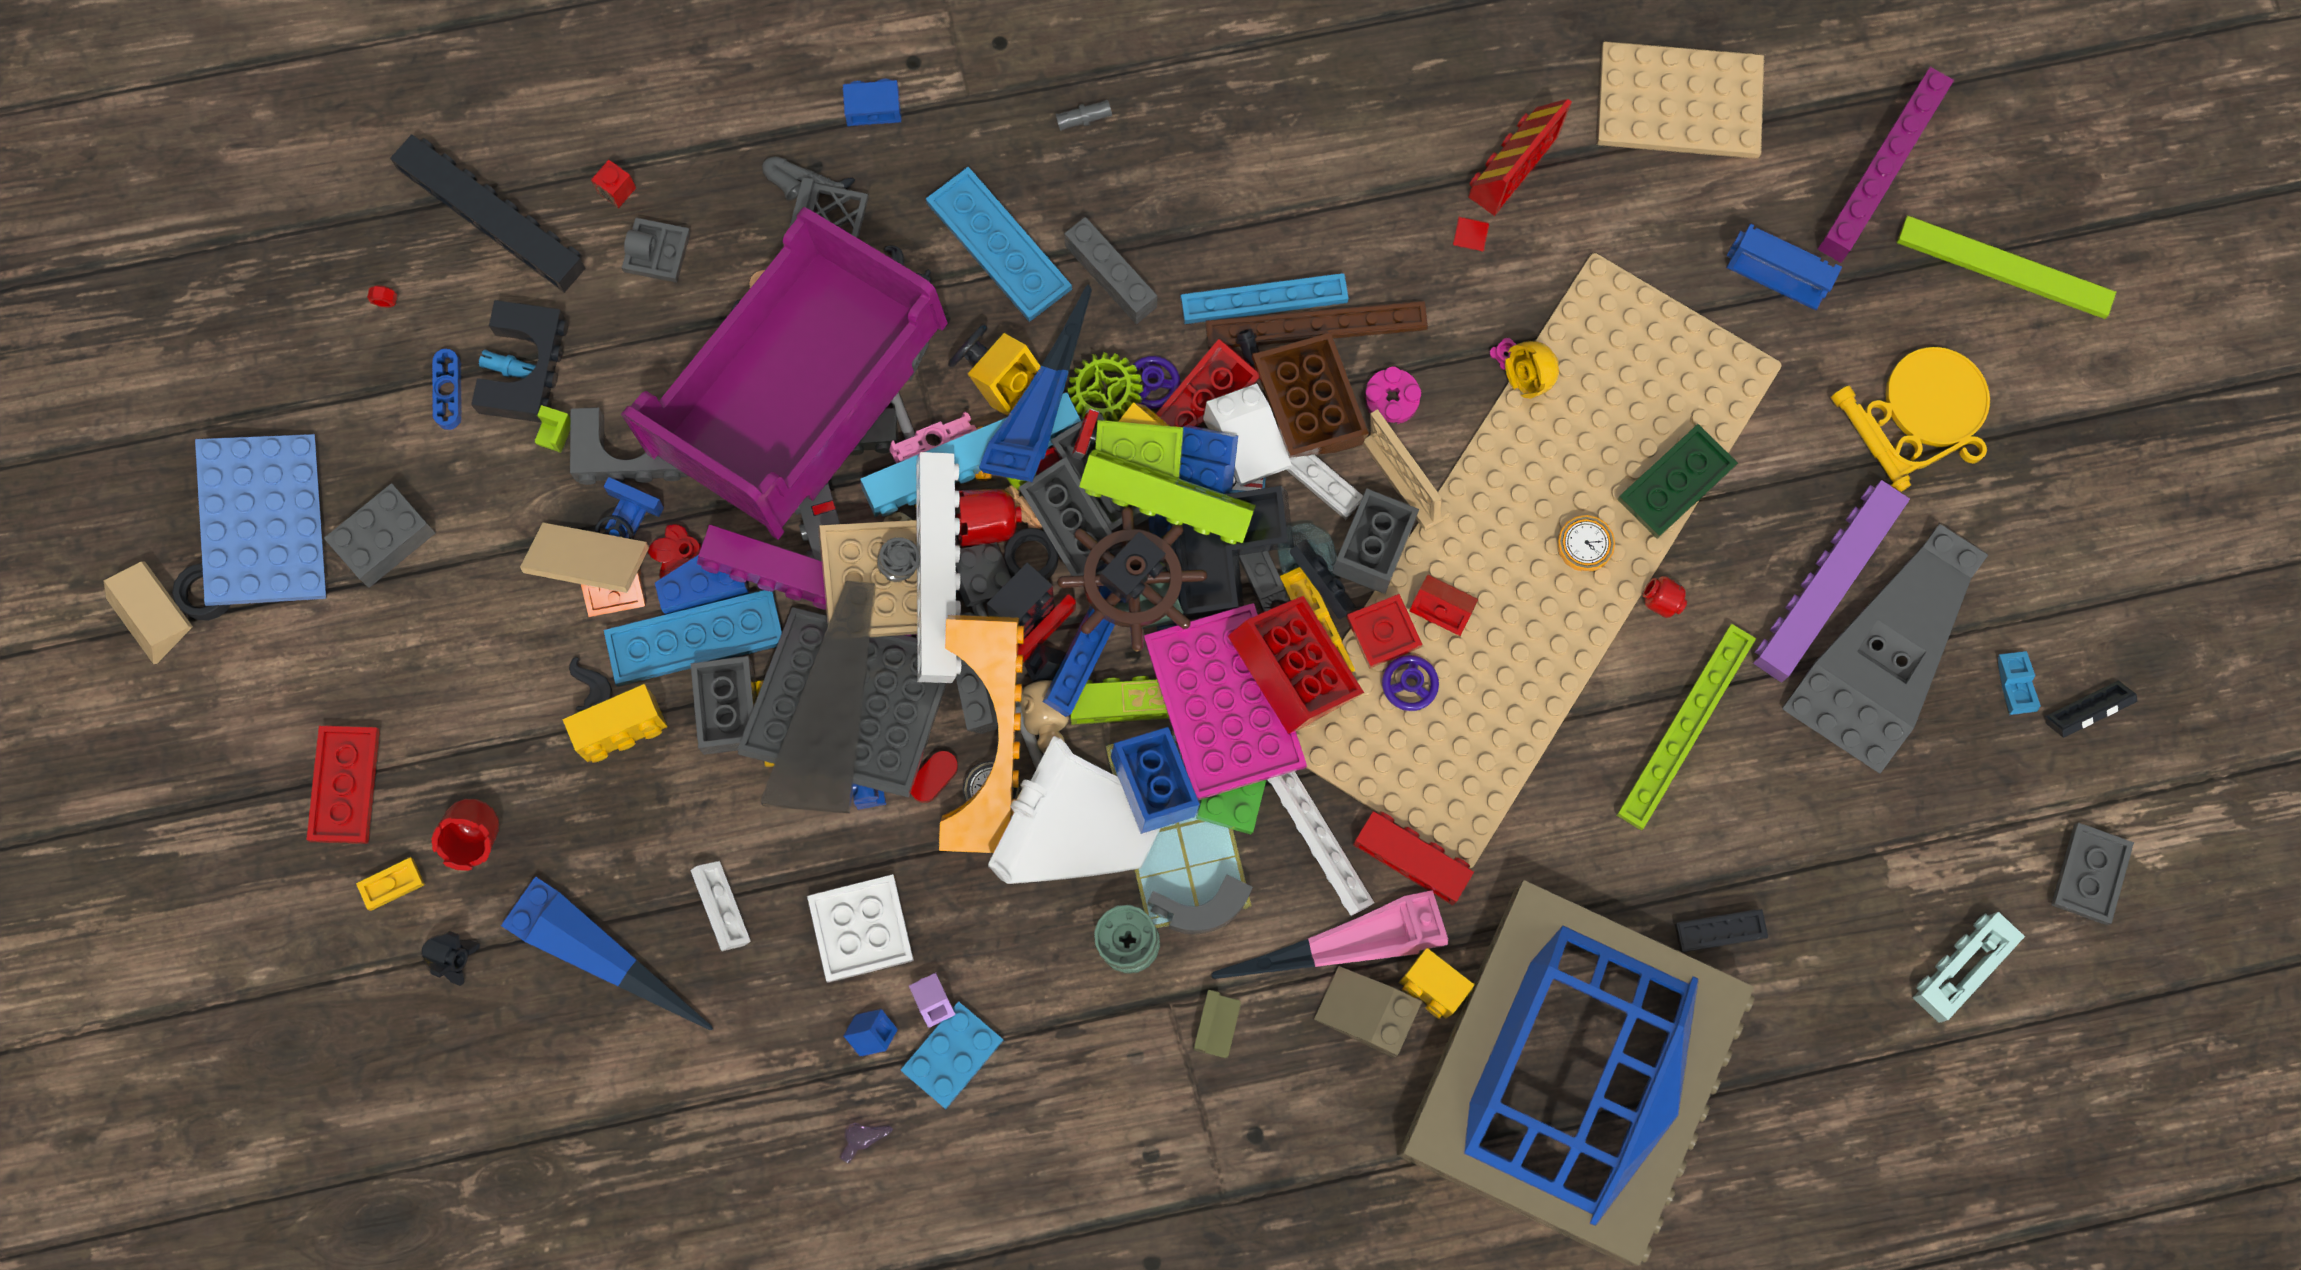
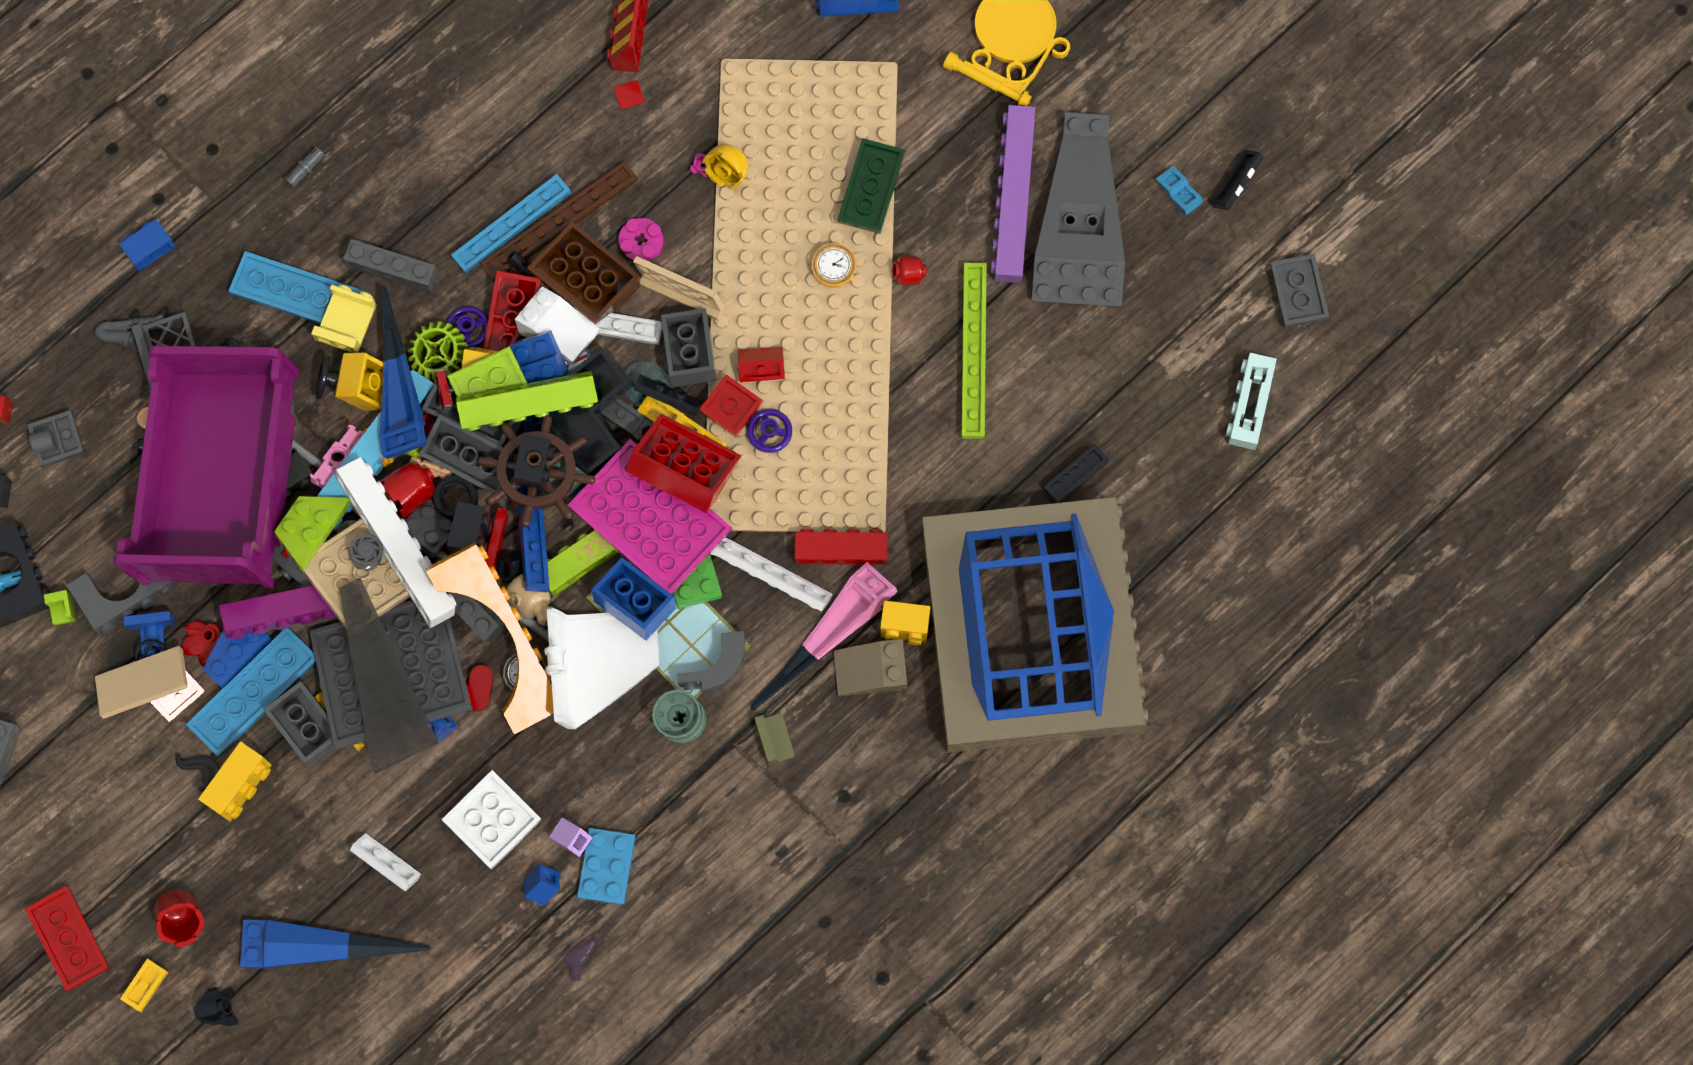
camera: 25 degrees left, 0 degrees up
none -> lime wing [274,496,351,572]
none -> light yellow panel [311,285,377,353]

